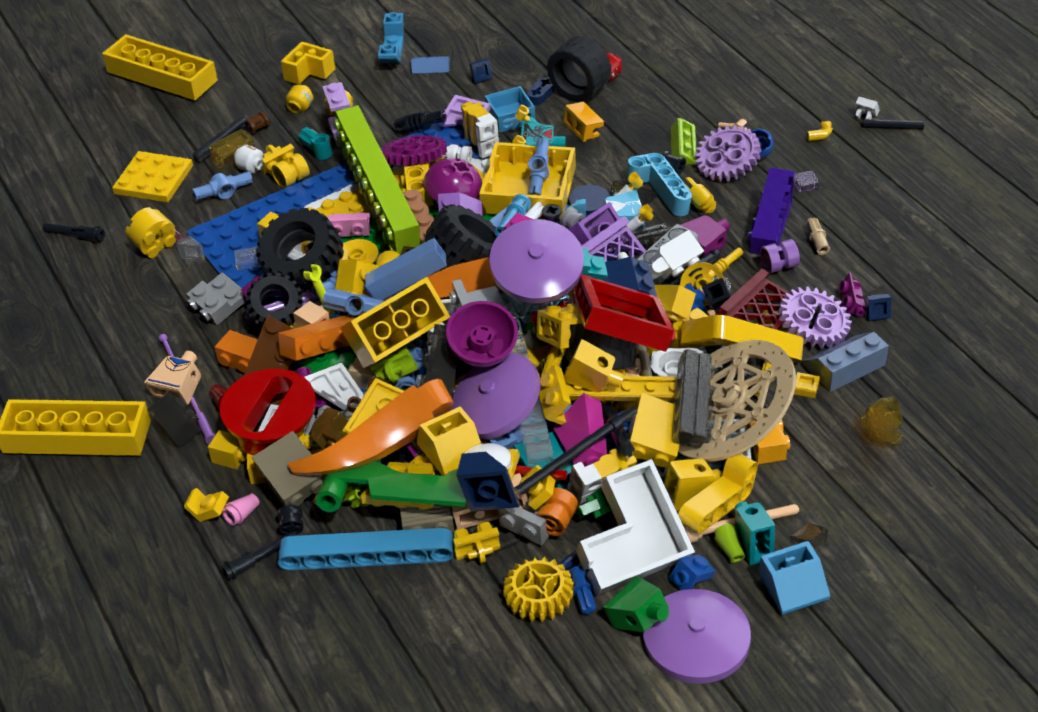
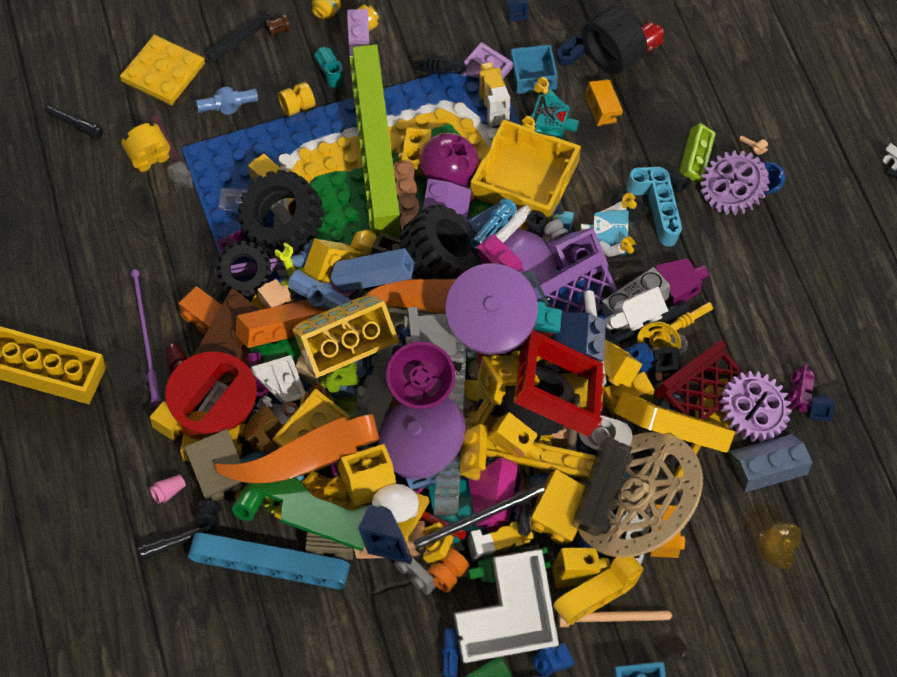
camera: 10 degrees right, 15 degrees up
light nougat torso [144,351,201,405] -> none
yellow bracket [184,488,229,522] -> none
light grey plate [186,272,246,325] -> none
clear yellow hinge [209,129,254,168] -> none
white head [234,145,263,174] -> none
yellow hips [261,144,294,178] -> none
bright pink bracket [328,213,371,237] -> none
yellow dish [341,239,378,264] -> none
magenta gear [381,135,447,166] -> none
white wheel [447,144,472,163] -> none
yellow hips [453,522,501,564] -> none
yellow gear [503,556,574,623] -> none
medium blue pin [528,139,550,196] -> none
dark blue pin [558,550,579,571] -> none
dark blue tile [569,185,610,216] -> none
yellow arm [684,177,716,213] -> none
lime cone [714,523,745,563] -> none
teal torso [734,501,775,565] -> none
dark purple wedge [747,167,795,255] -> none
medium lavender wheel [760,239,800,274] -> none
clear purple tile [794,170,820,192] -> none
yellow tile [794,372,820,398] -> none
tan axle [806,217,830,255] -> none
yellow arm [807,121,833,141] -> none

